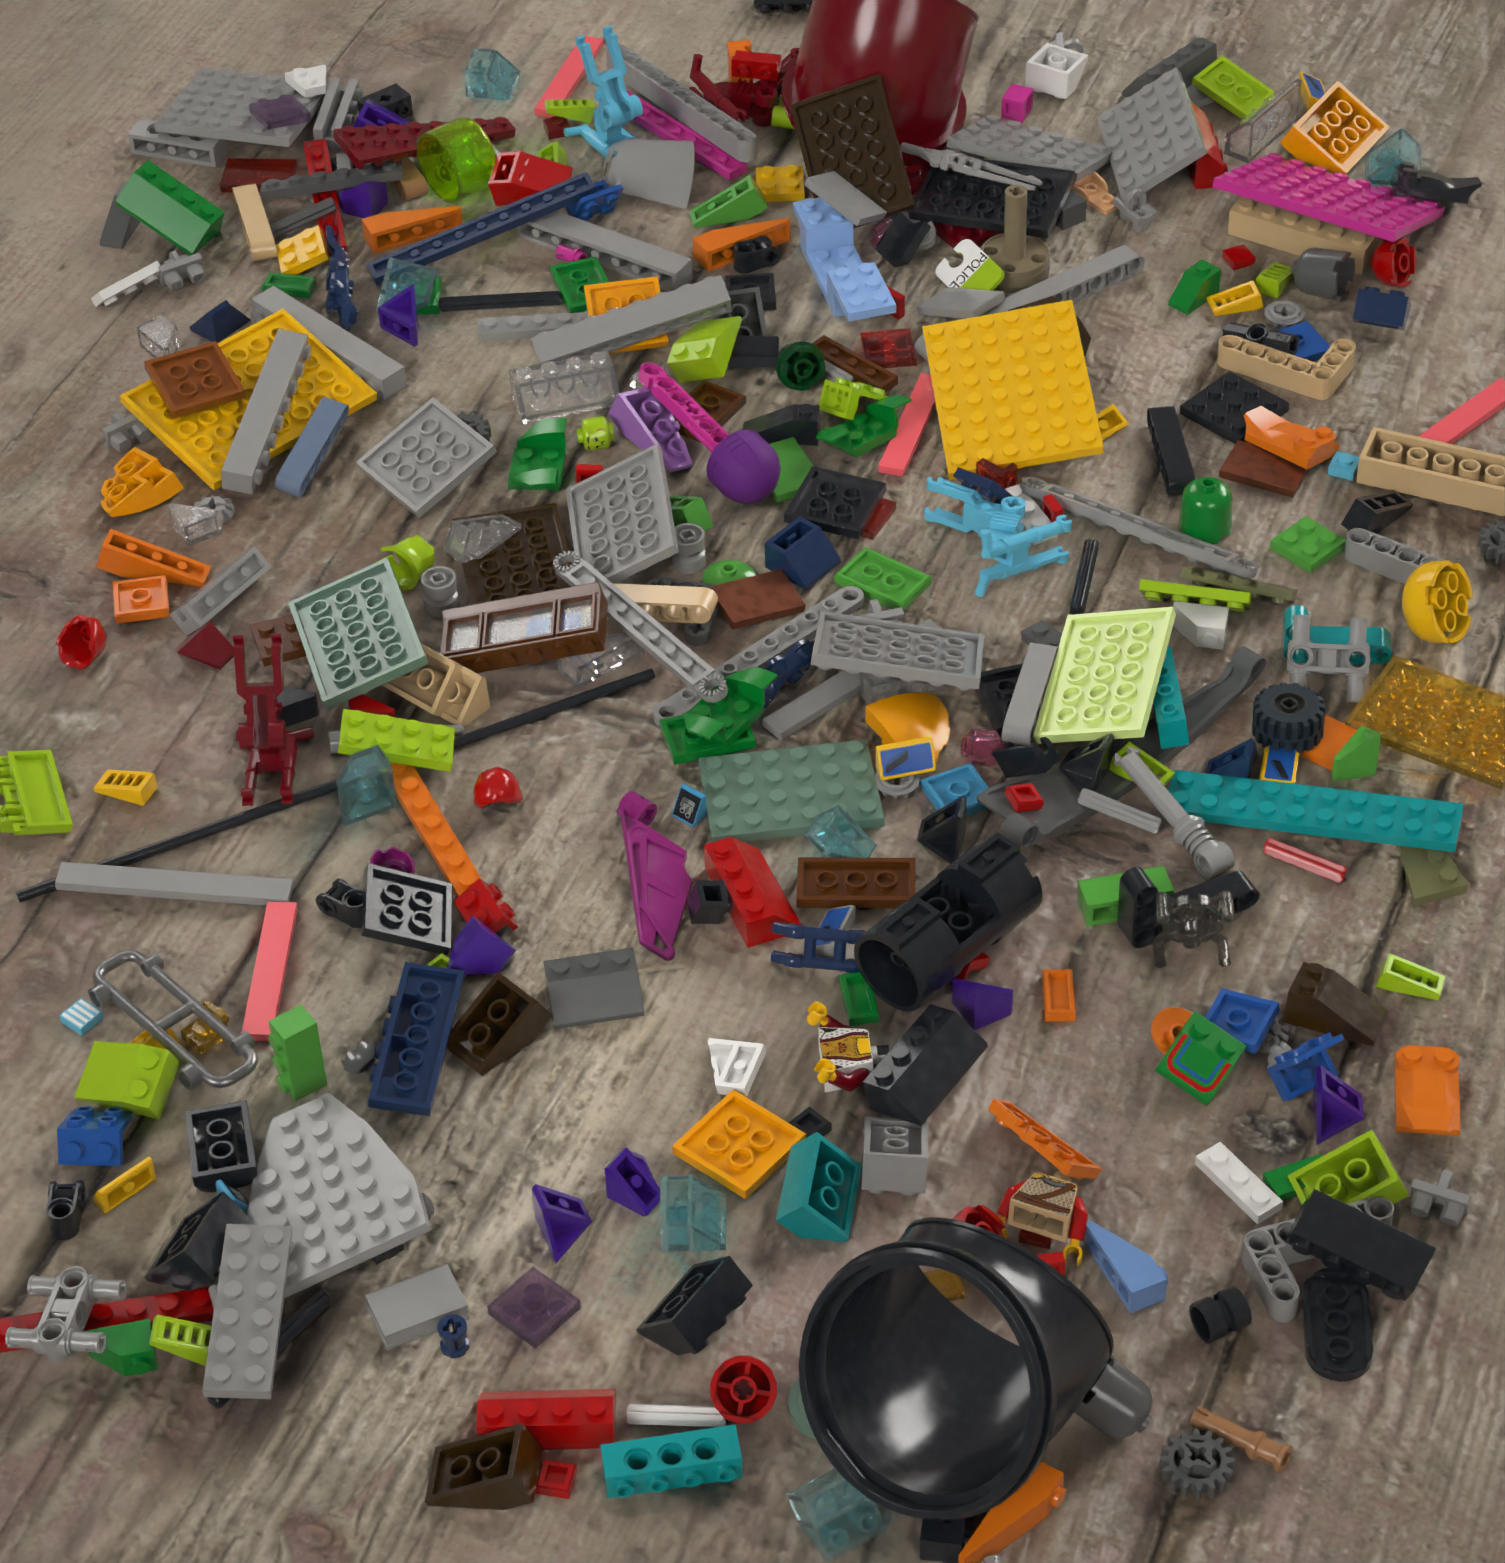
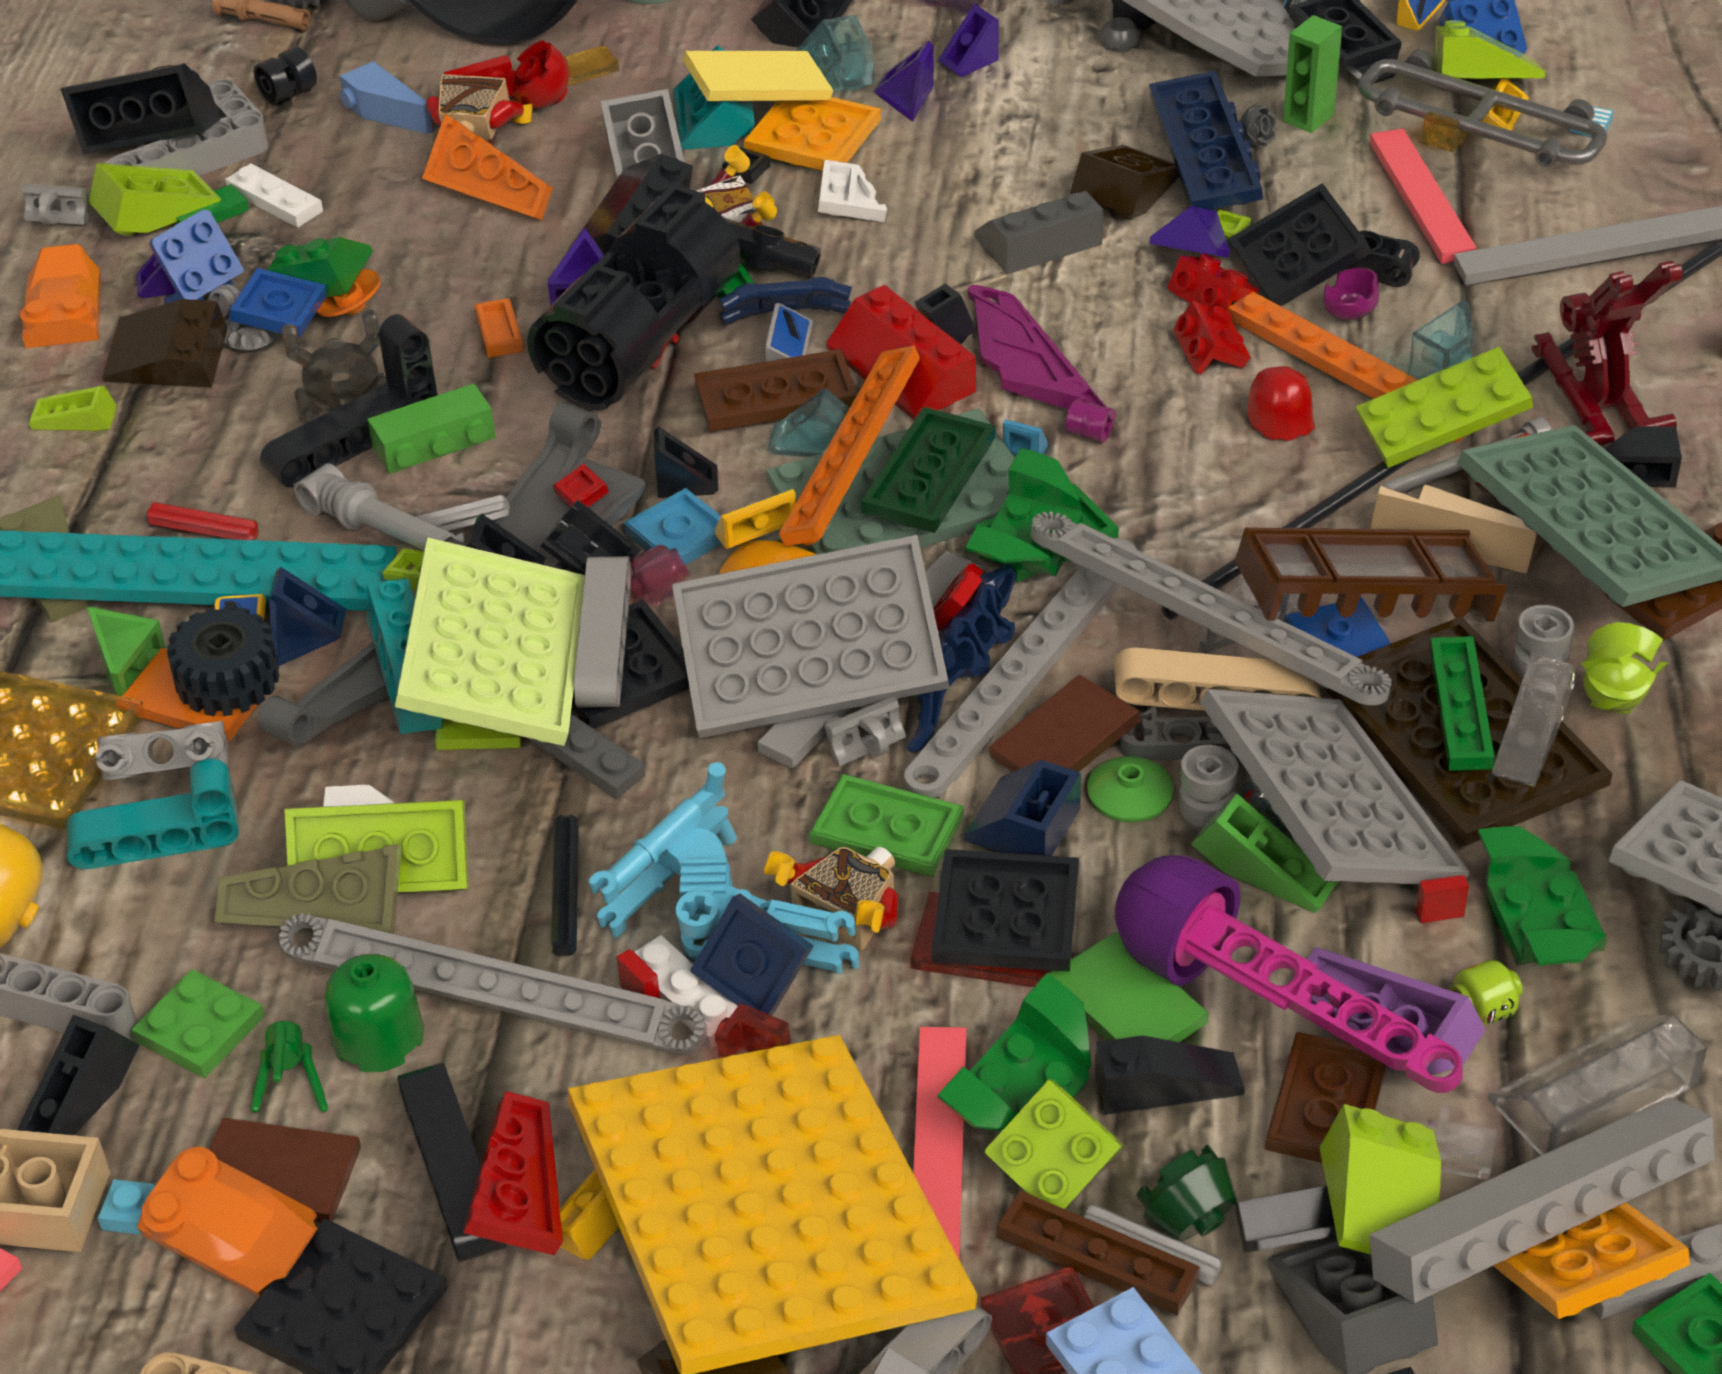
camera: 165 degrees right, 0 degrees up
none -> green plant [250,1021,328,1113]
none -> red wing [463,1091,563,1256]
none -> light yellow tile [683,51,833,101]
none -> black piece [724,218,821,279]
none -> torso [763,847,899,951]
none -> orange plate [779,346,920,546]
none -> dark green plate [861,407,996,533]
none -> red tile [933,562,984,632]
none -> red bracket [1173,301,1251,374]
none -> green plate [1430,636,1494,771]

